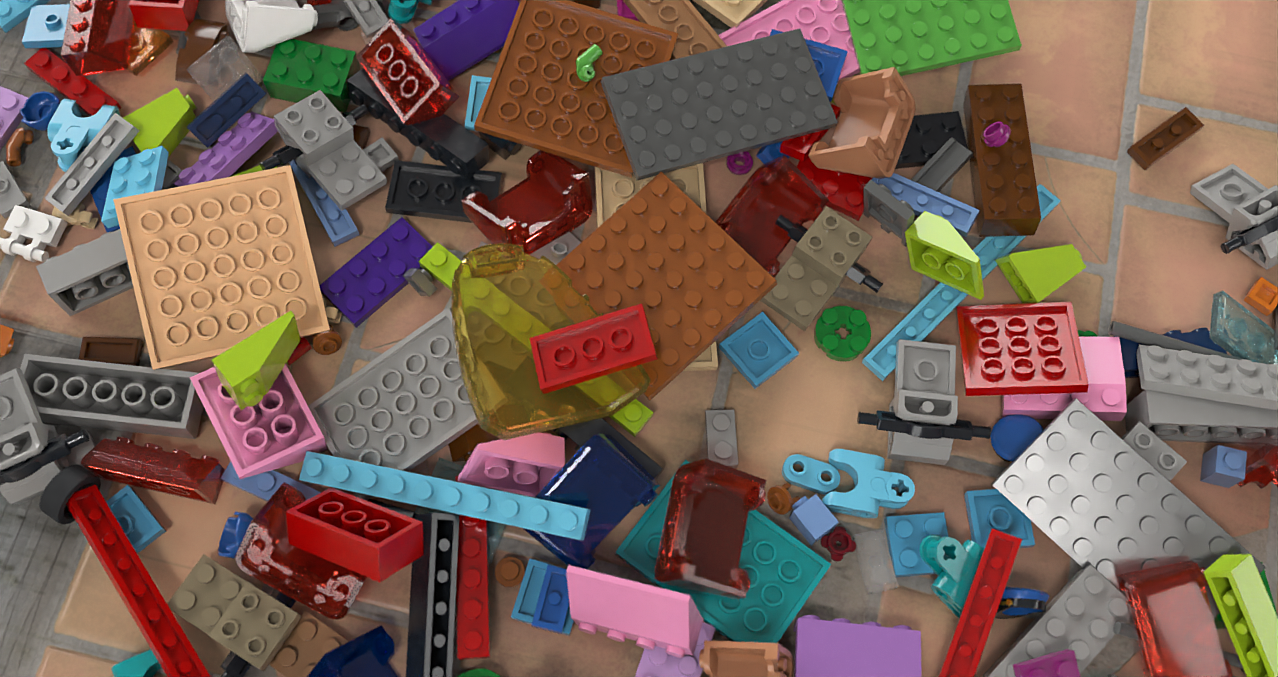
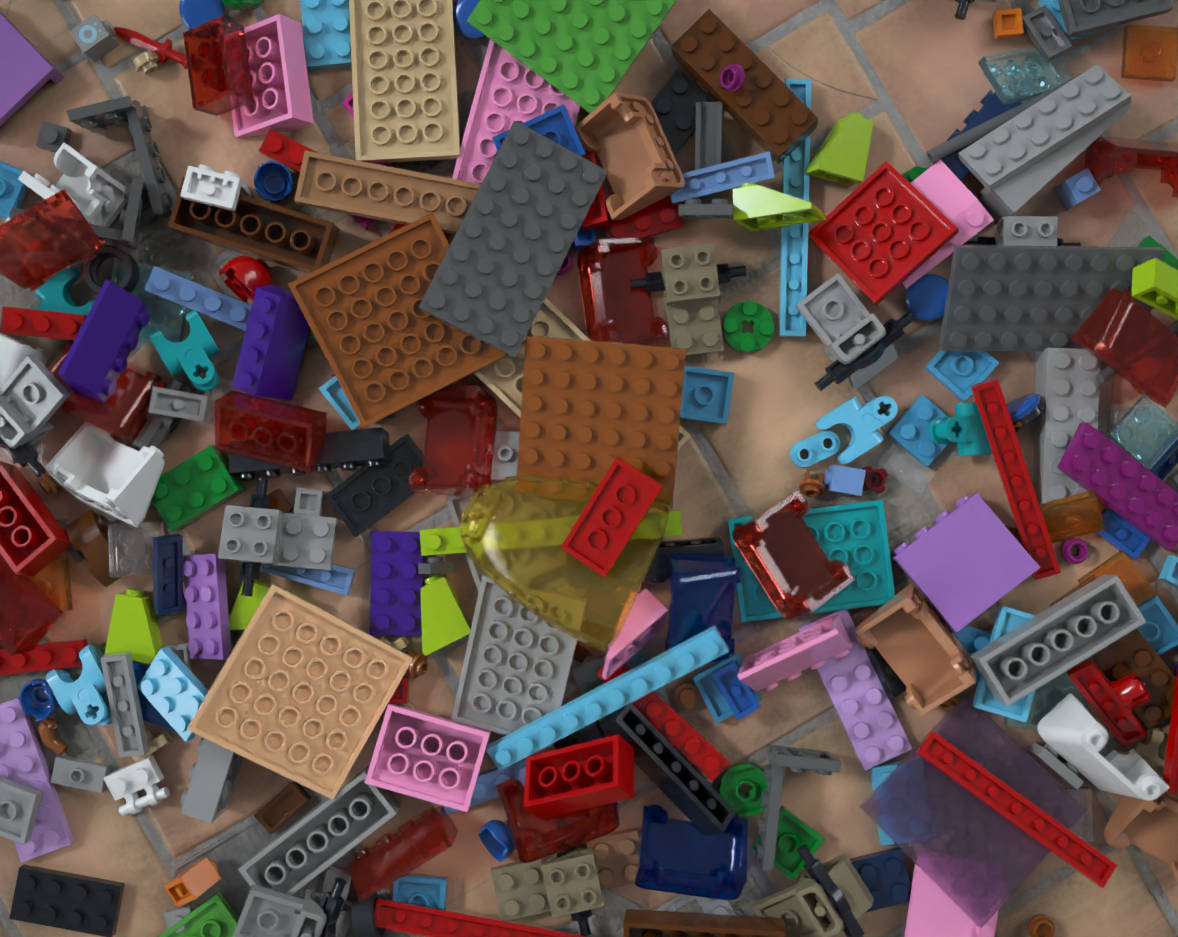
camera: 35 degrees left, 20 degrees up
lime slope [212,311,300,410] -> none
bright green arm [576,44,603,82] -> none
light grey plate [705,410,738,469] -> none
none -> lime slope [420,573,472,656]

